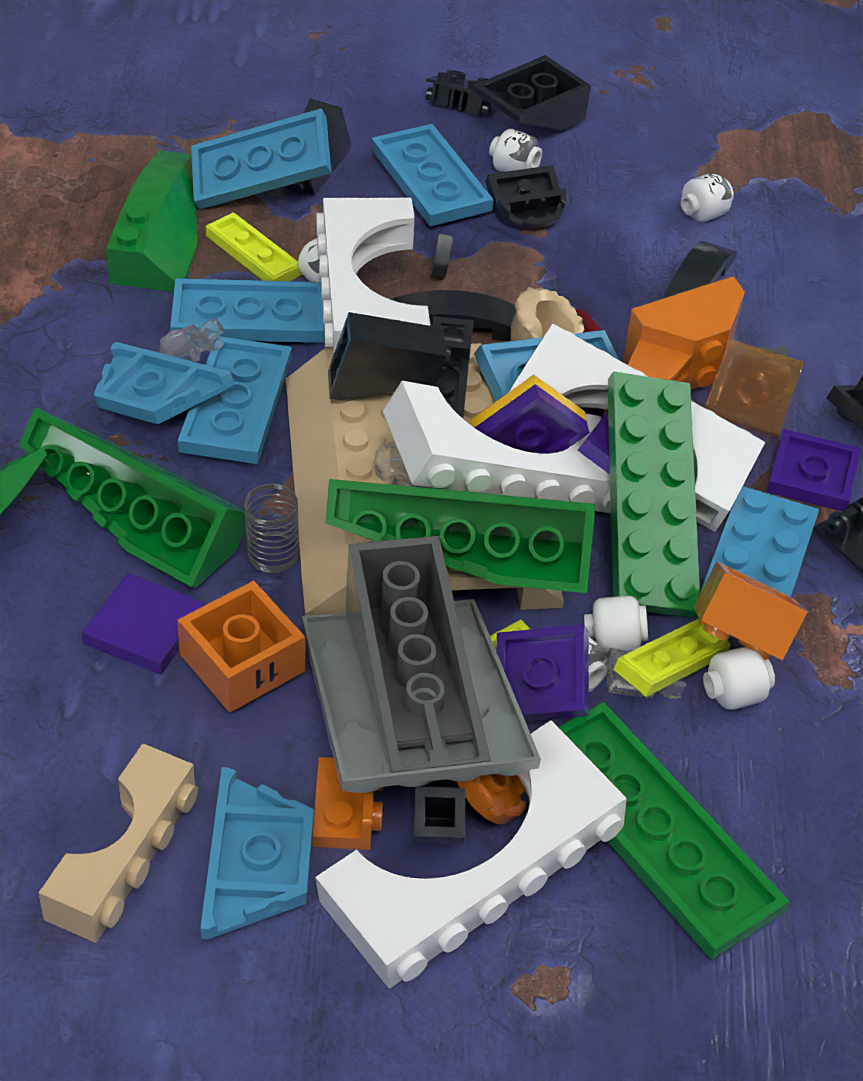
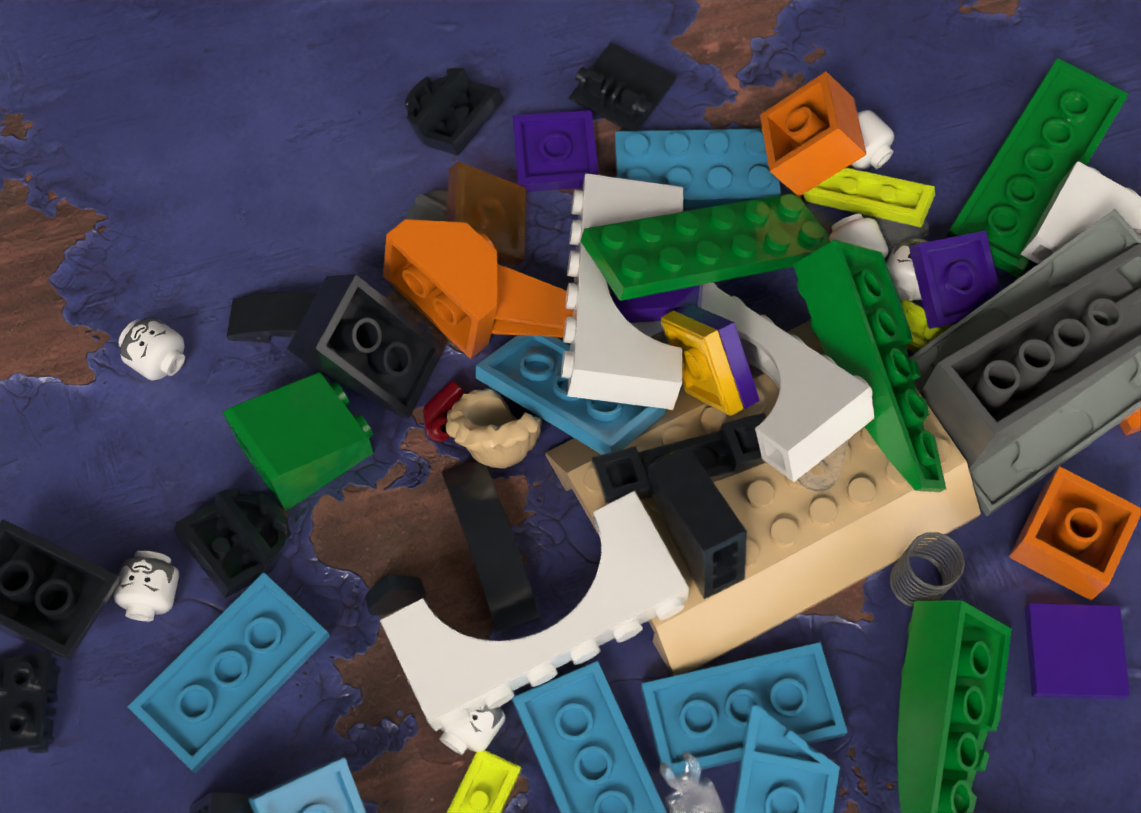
camera: 110 degrees left, 20 degrees up
none -> green slope [222,372,374,512]
none -> black slope [287,274,445,419]

